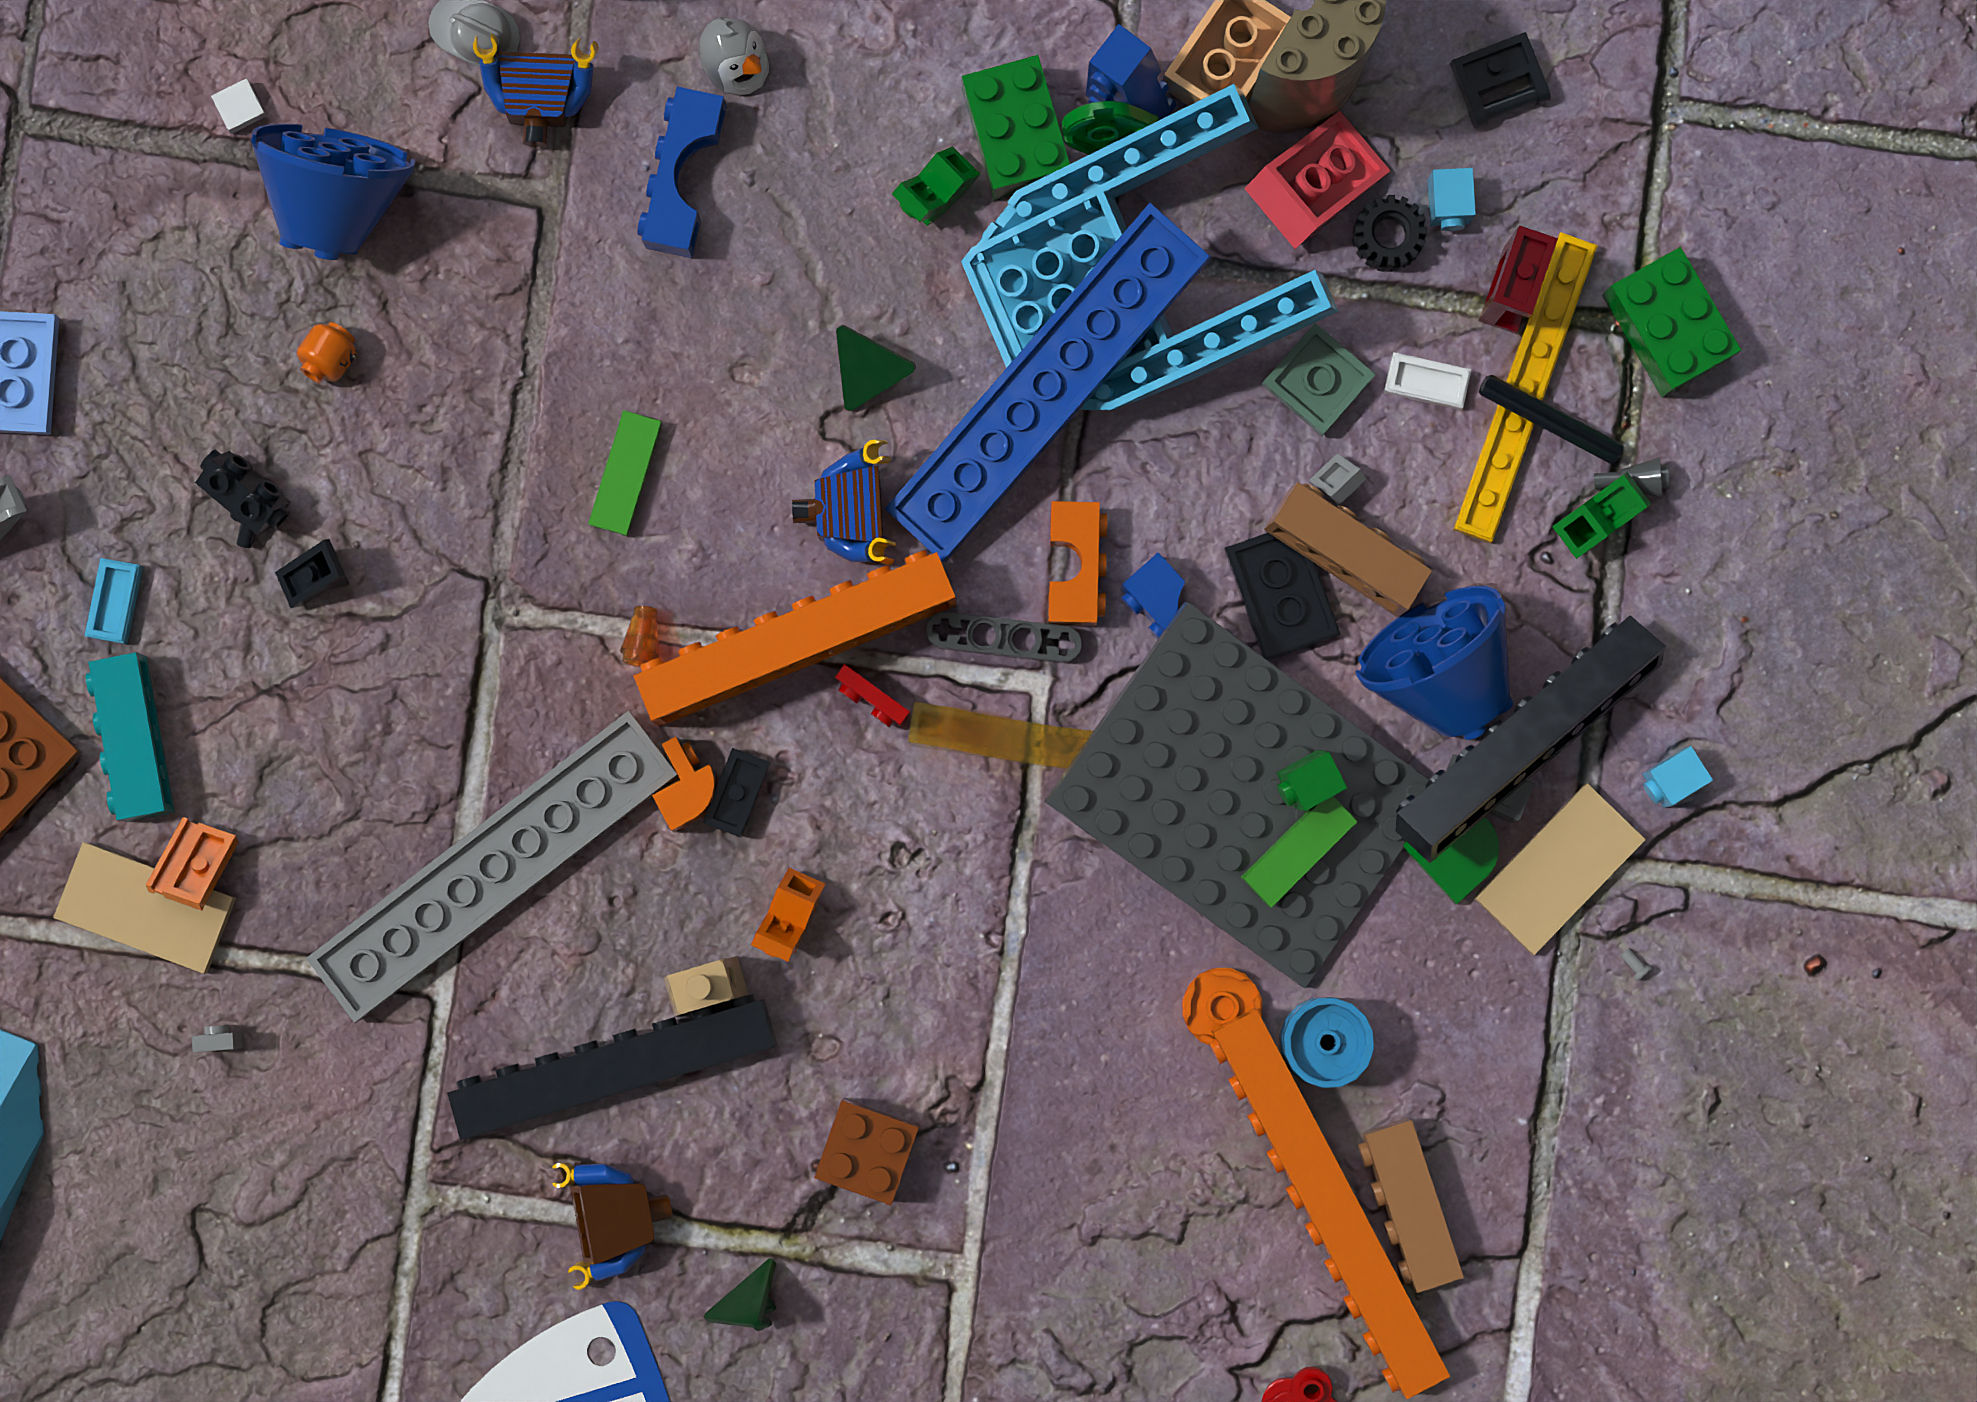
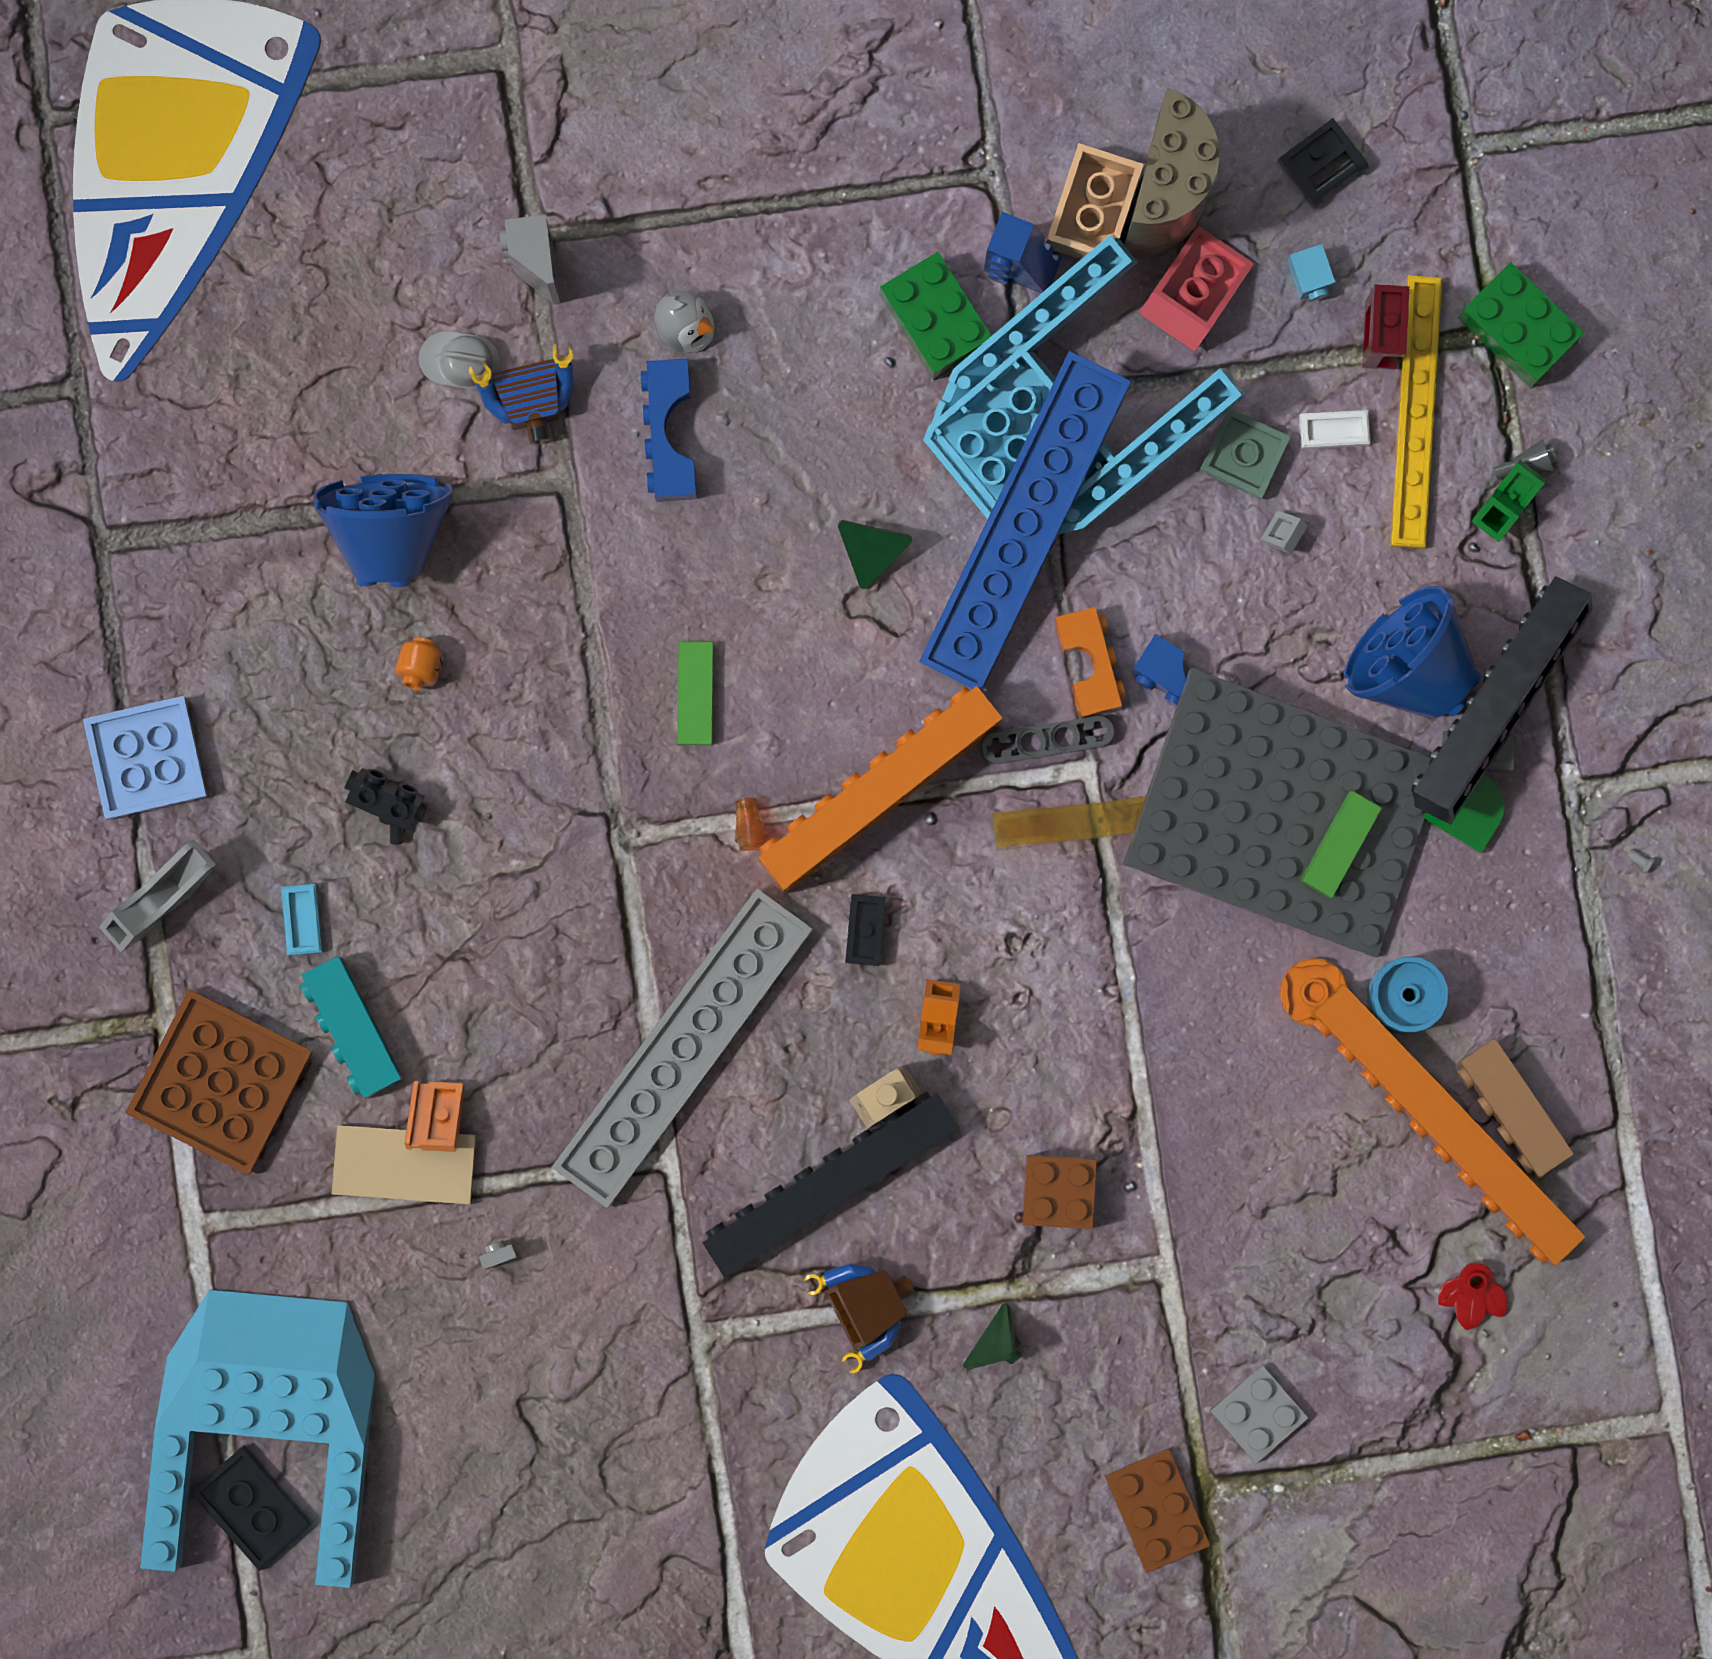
camera: 20 degrees left, 0 degrees up
white tile [211,78,267,134] -> none
black slope [275,539,349,608] -> none
orange brick [652,736,717,832] -> none
torso [792,440,896,565] -> none
red plate [835,664,911,728] -> none
green brick [892,146,980,226] -> none
green tile [1062,101,1158,155] -> none
black tile [1224,533,1340,660] -> none
medium nougat brick [1264,482,1432,617] -> none
green brick [1276,750,1347,811] -> none
black tyre [1352,195,1427,272] -> none
tan tile [1474,783,1646,955] -> none
black axle [1479,375,1624,464] -> none
medium azure brick [1642,746,1713,808] -> none

